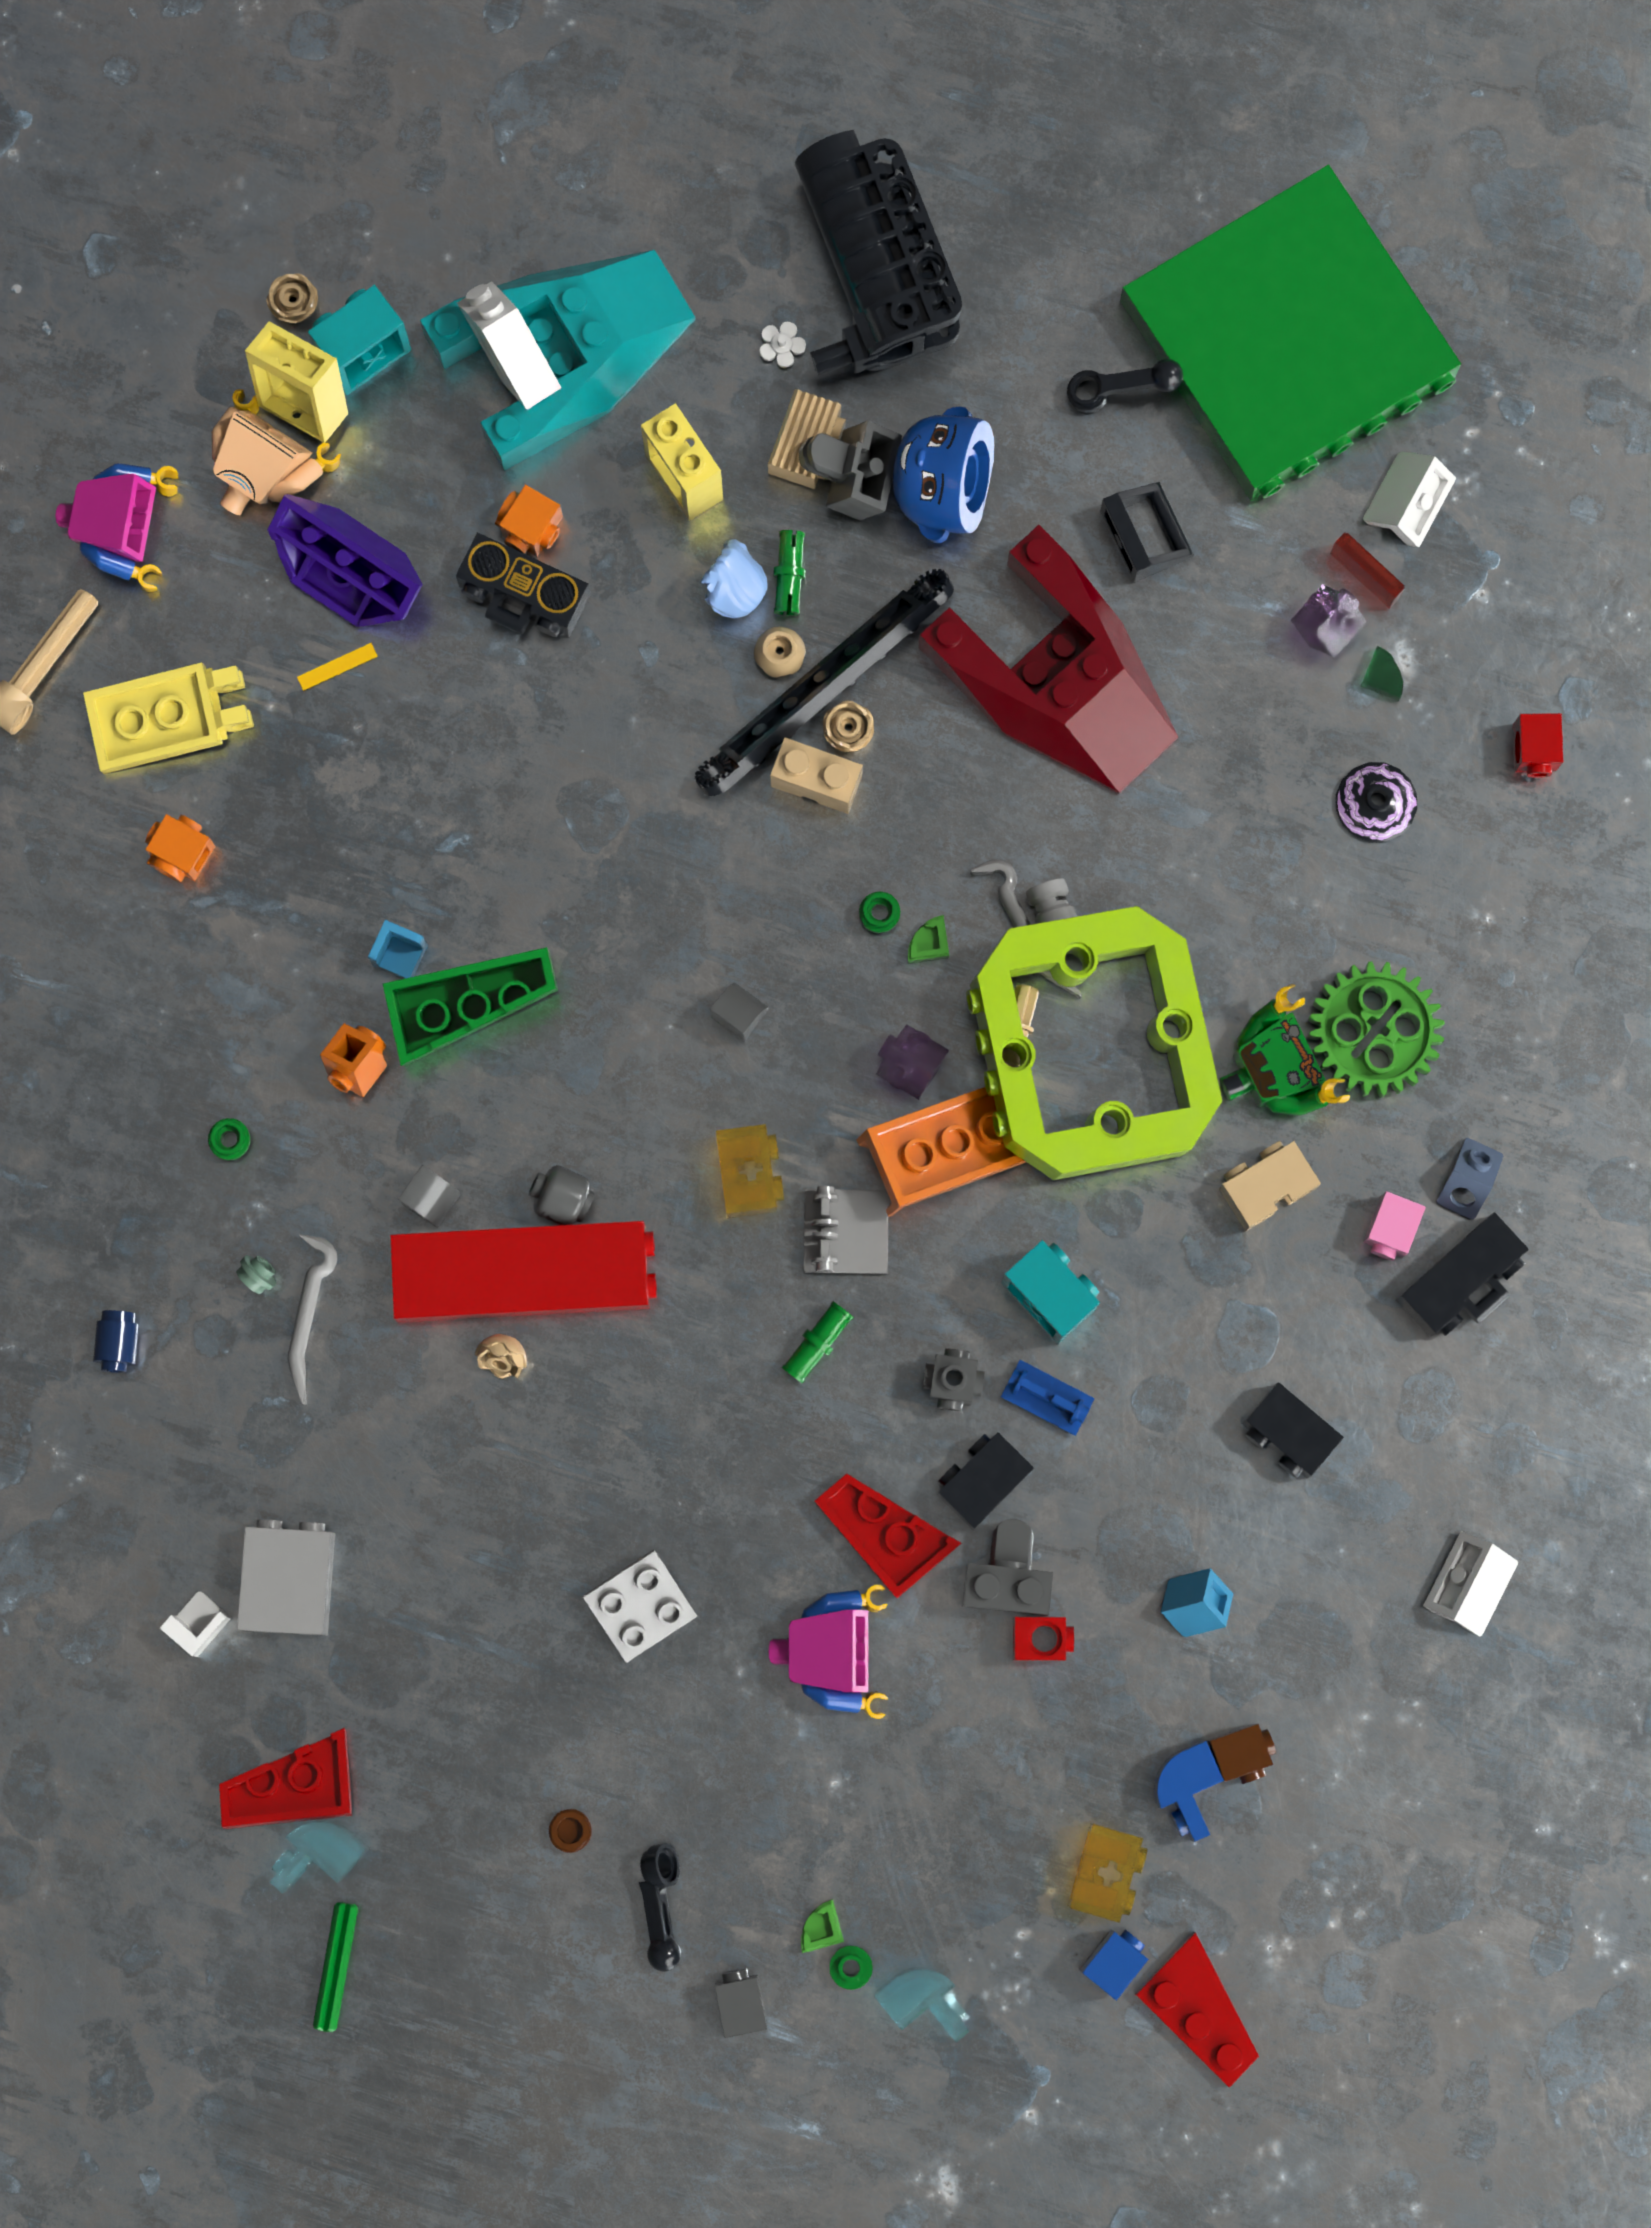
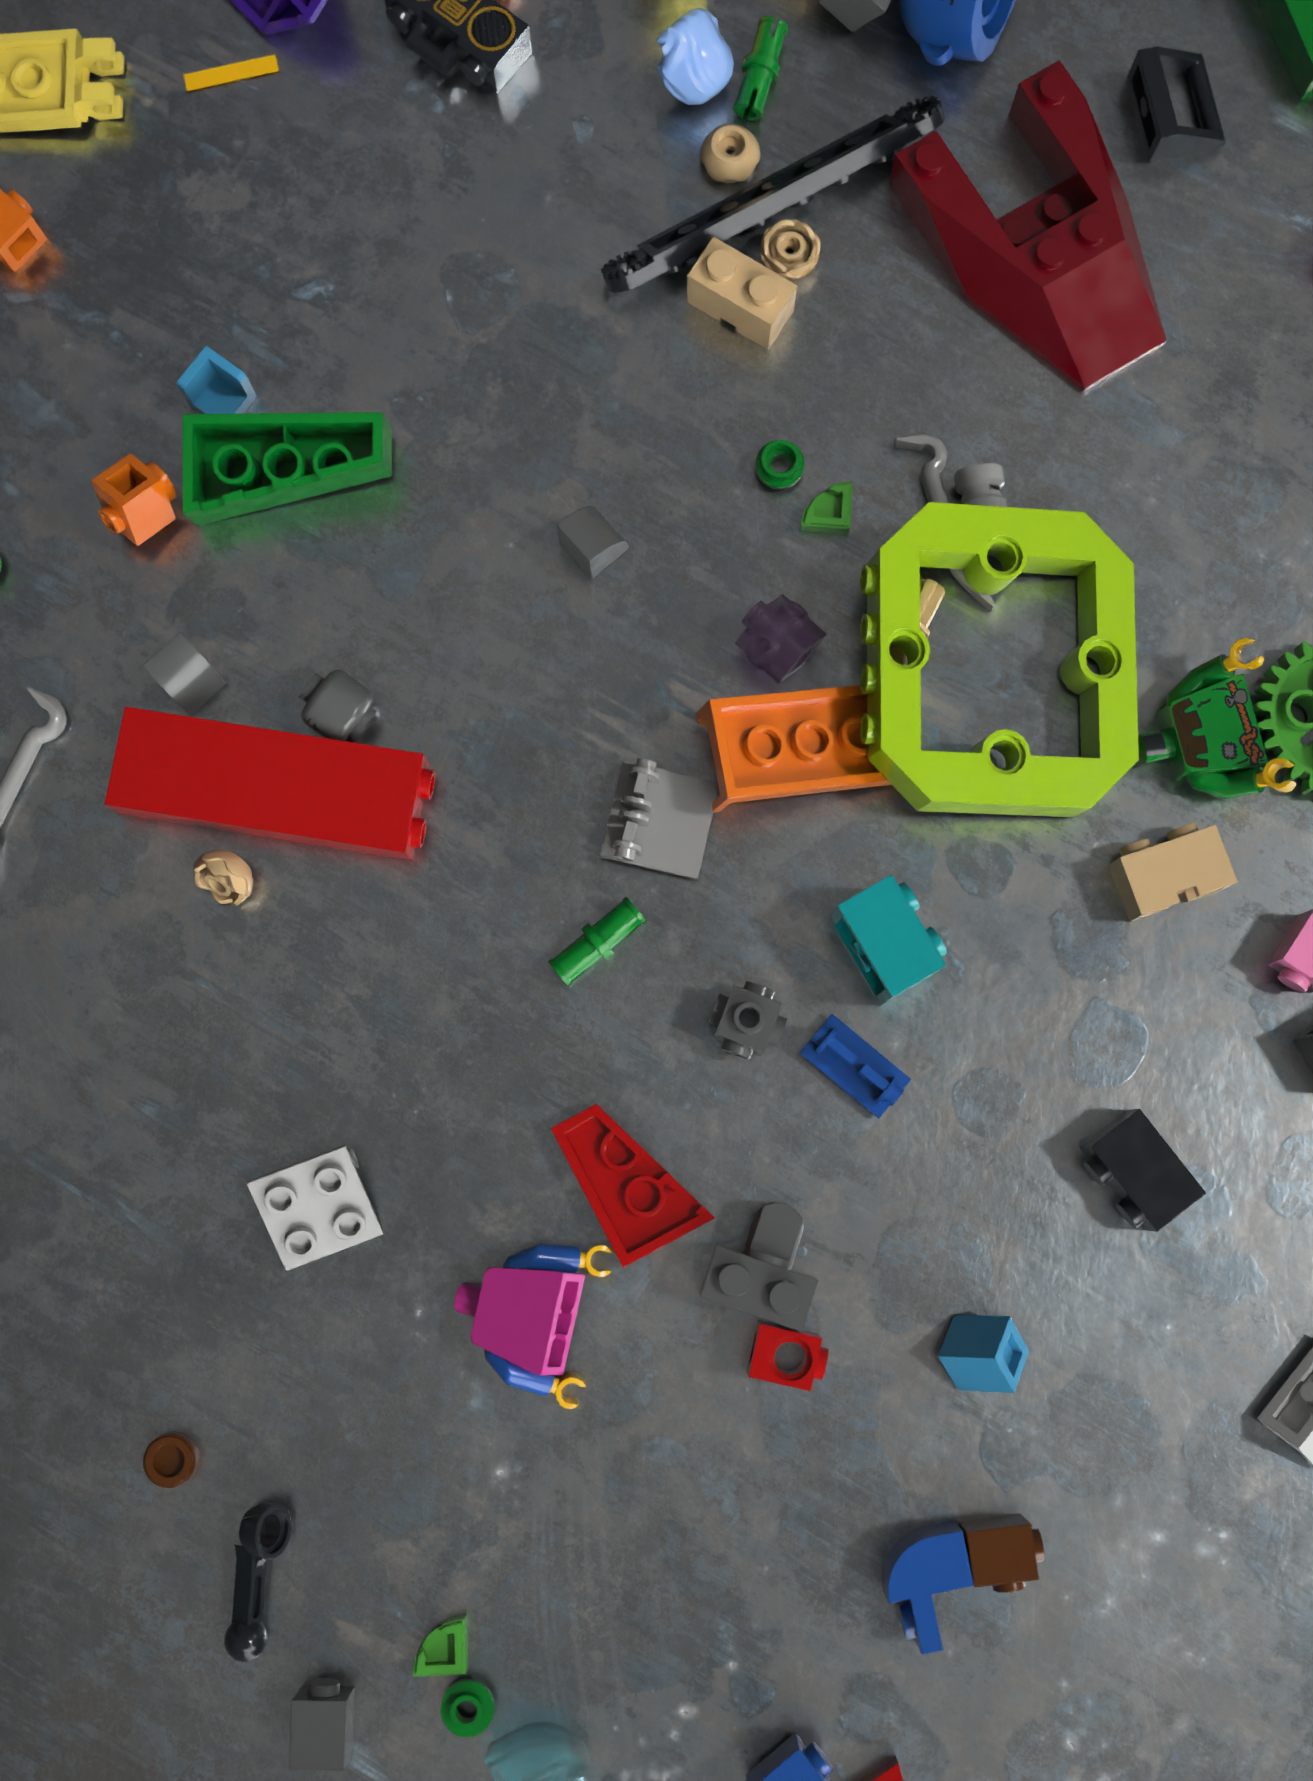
camera: 15 degrees right, 0 degrees up
clear yellow brick [716,1124,784,1219] -> none
black brick [937,1432,1034,1530] -> none
clear yellow brick [1067,1823,1148,1923] -> none

